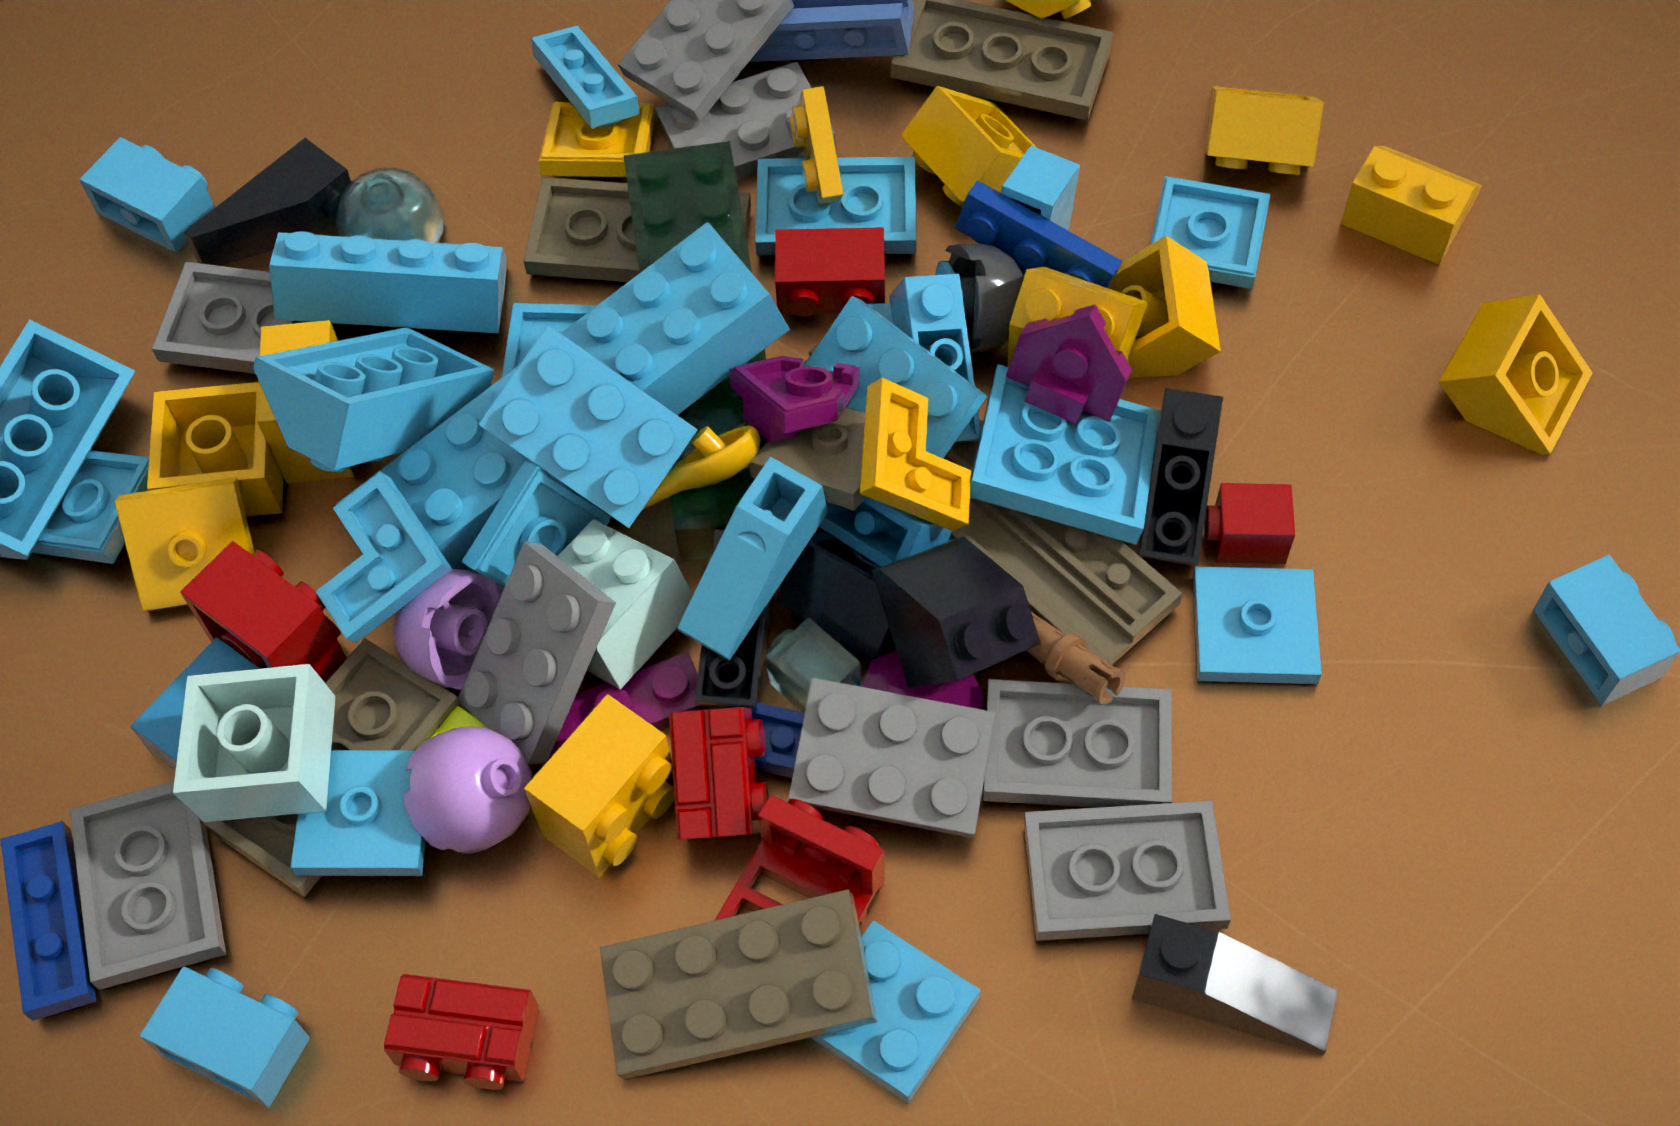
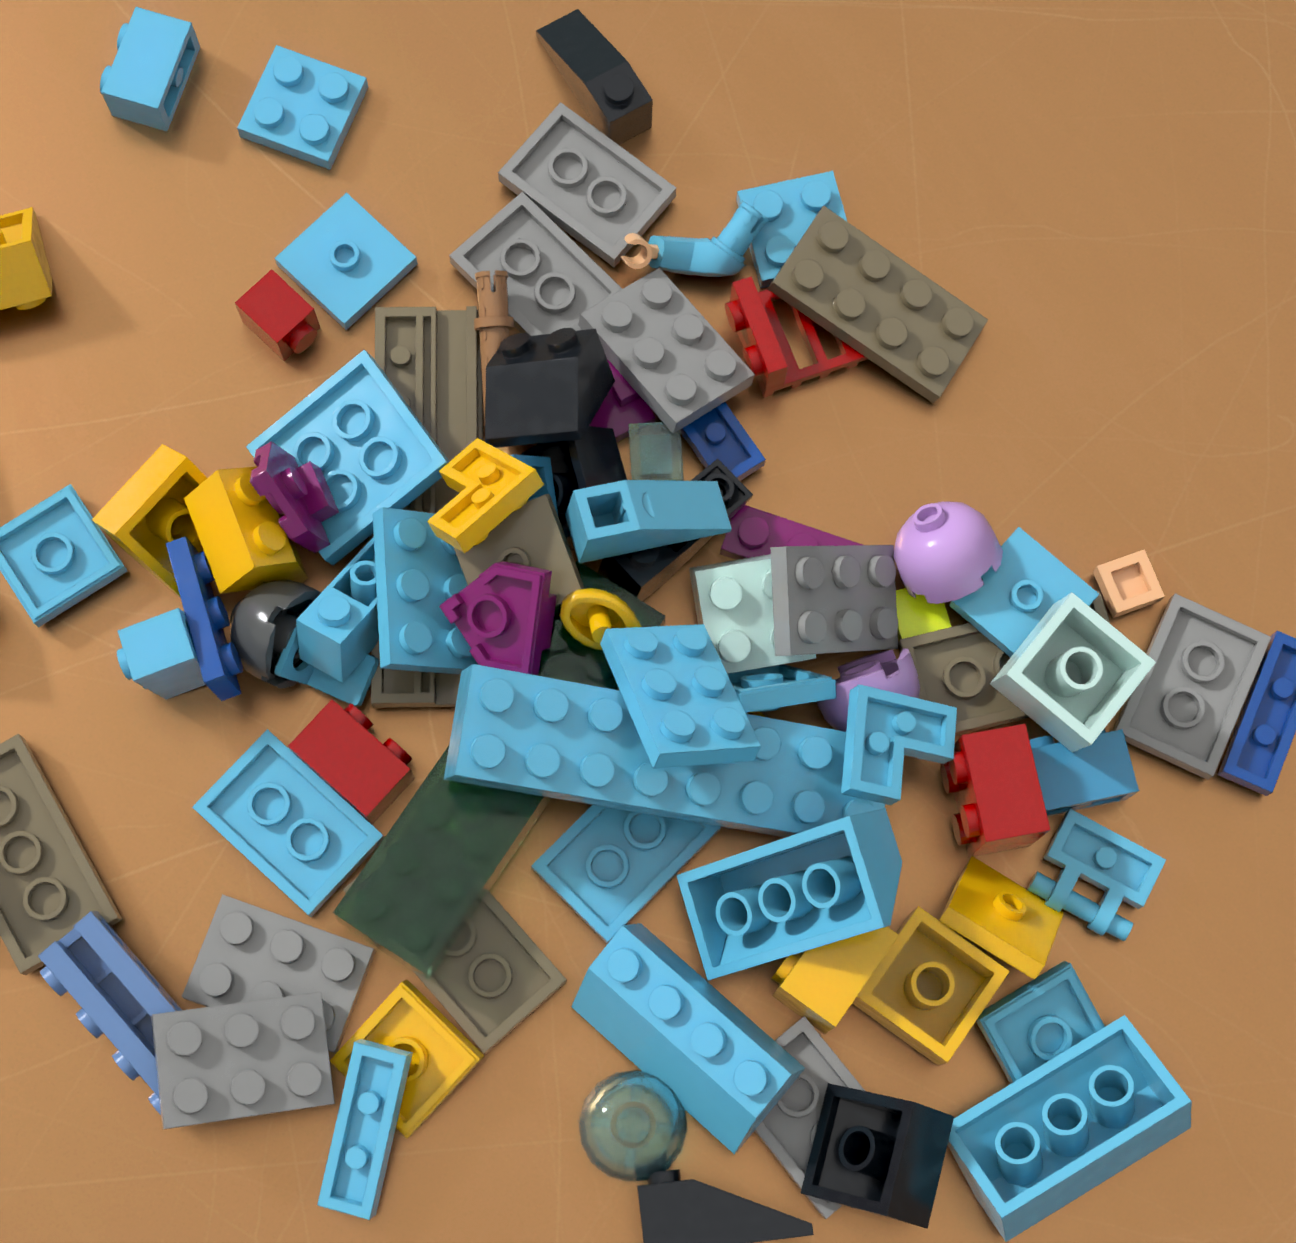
camera: 145 degrees left, 15 degrees up
medium azure brick [139,966,310,1108] -> none
red brick [384,974,539,1090] -> none
yellow brick [524,694,675,878] -> none
red brick [669,707,769,840] -> none
yellow plate [789,86,844,205] -> none
yellow slope [900,86,1037,207] -> none
black slope [1139,388,1223,566] -> none
none -> medium azure plate [237,45,368,170]
none -> medium azure arm [621,200,769,277]
none -> black slope [801,1083,954,1229]
none -> medium azure plate [1027,809,1166,941]
none -> light nougat plate [1093,549,1165,618]

